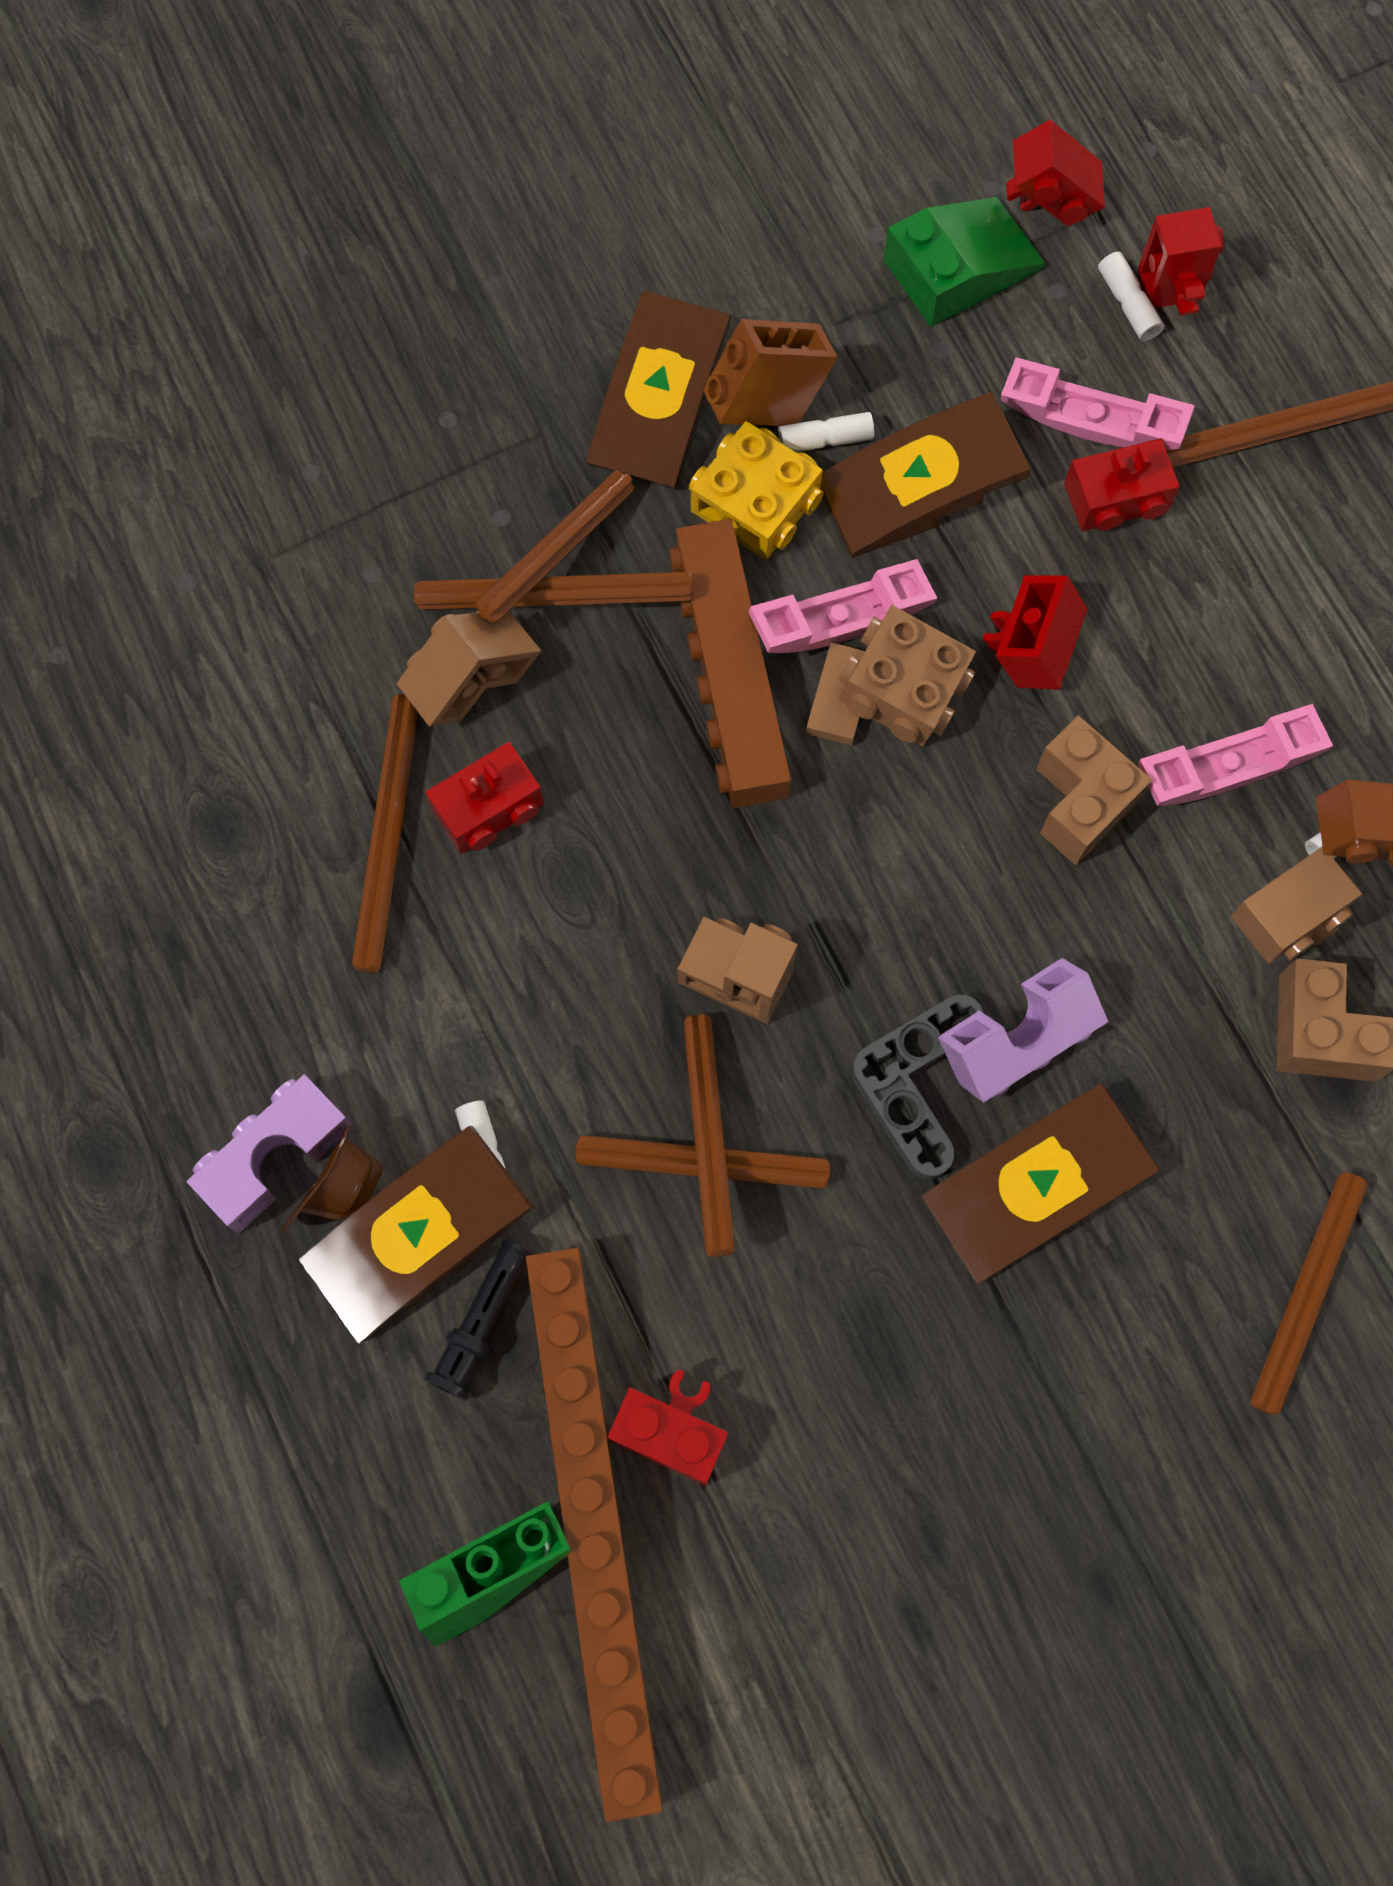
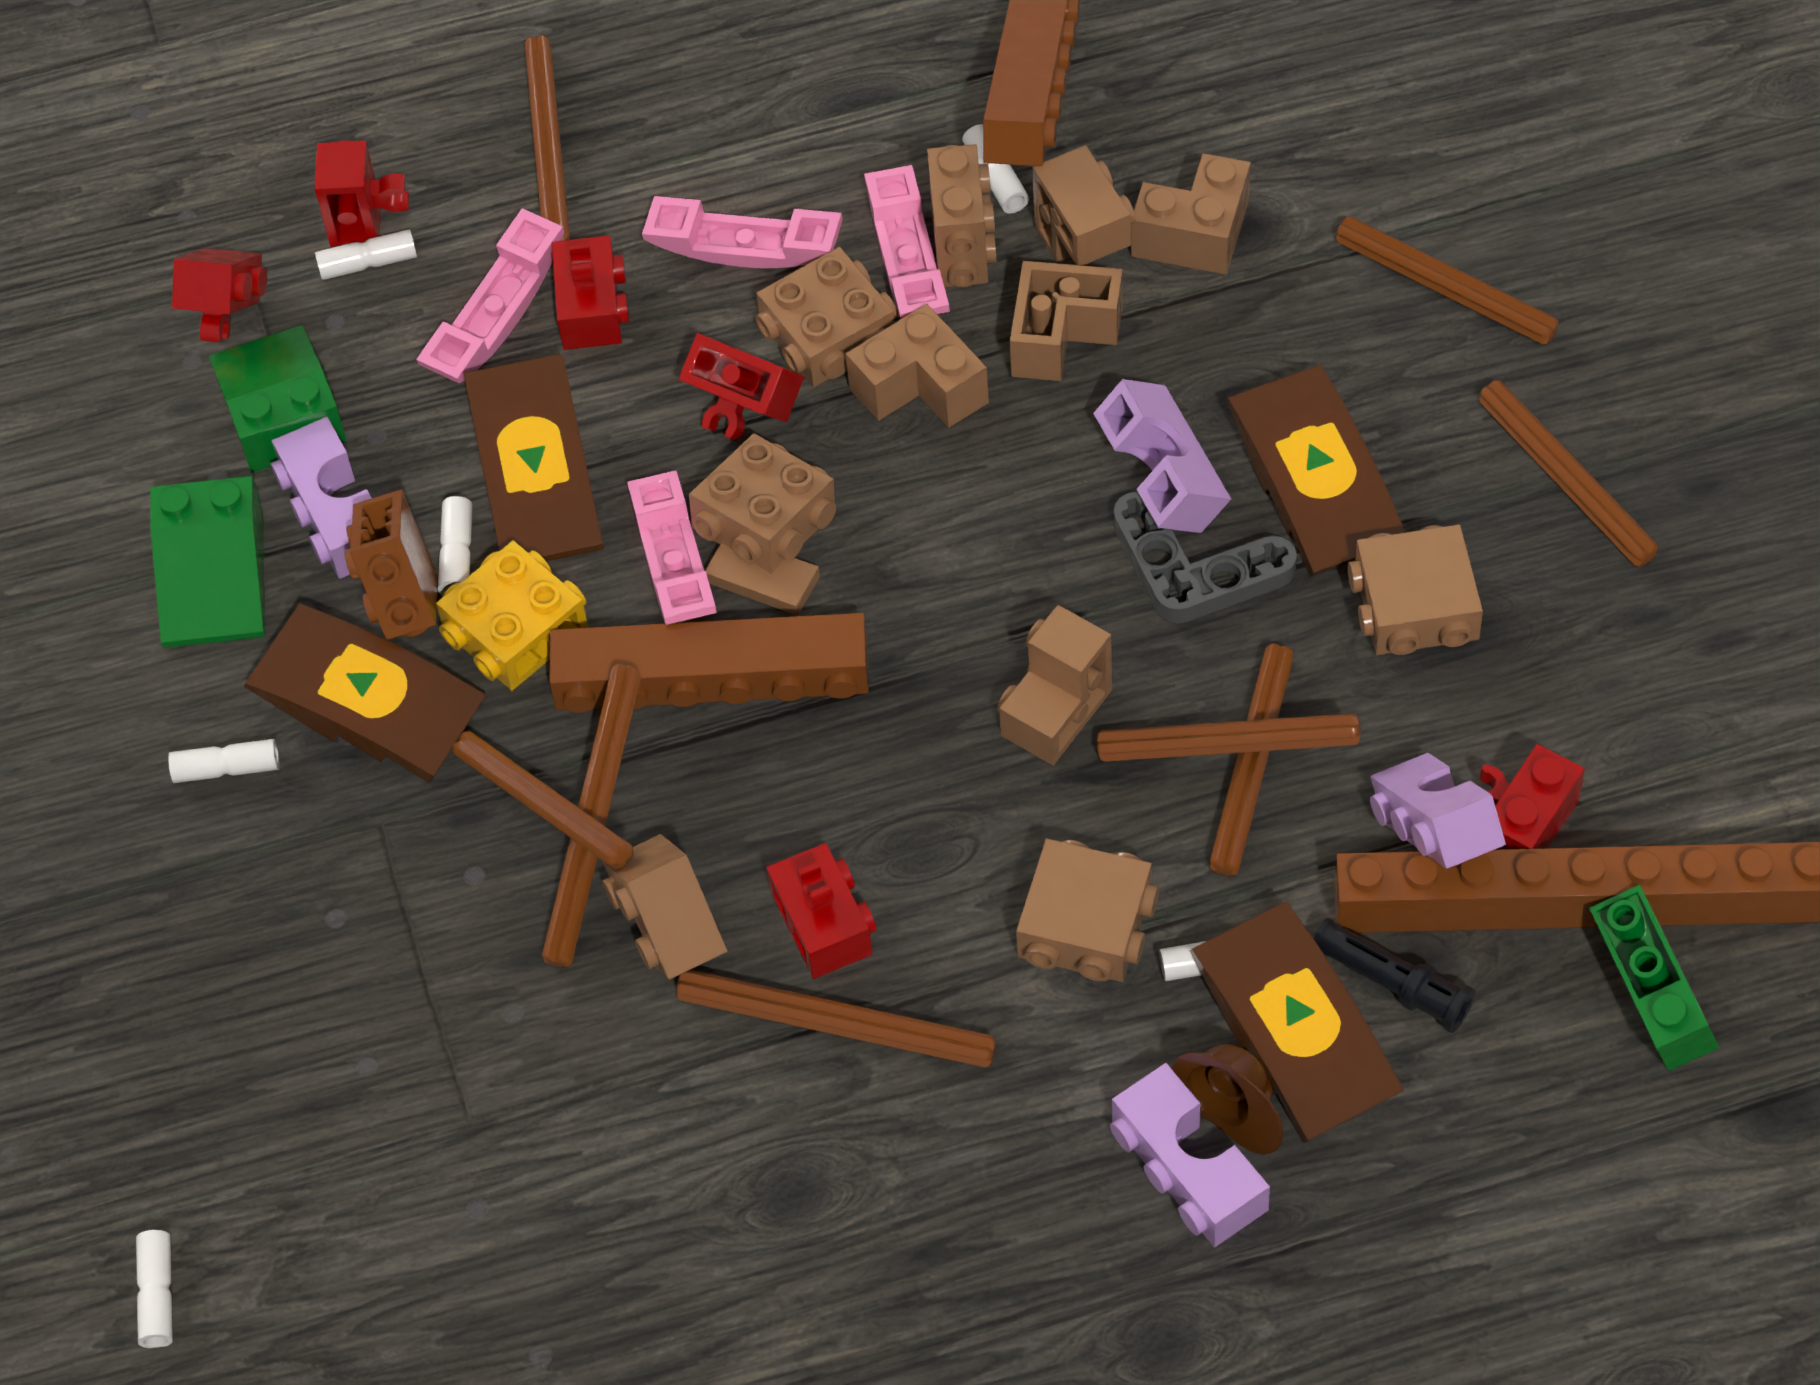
camera: 75 degrees left, 15 degrees down
none -> white piece [136,1230,173,1348]
none -> green slope [150,476,265,648]
none -> white piece [169,739,279,783]
none -> lavender arch [270,417,371,579]
none -> bright pink slope [642,196,843,268]
none -> medium nougat brick [755,247,898,388]
none -> medium nougat brick [927,144,997,287]
none -> medium nougat brick [1010,261,1123,381]
none -> medium nougat brick [1016,839,1159,983]
none -> medium nougat brick [1348,525,1483,655]
none -> lavender arch [1370,753,1506,869]
none -> dark orange axle [1479,380,1658,567]

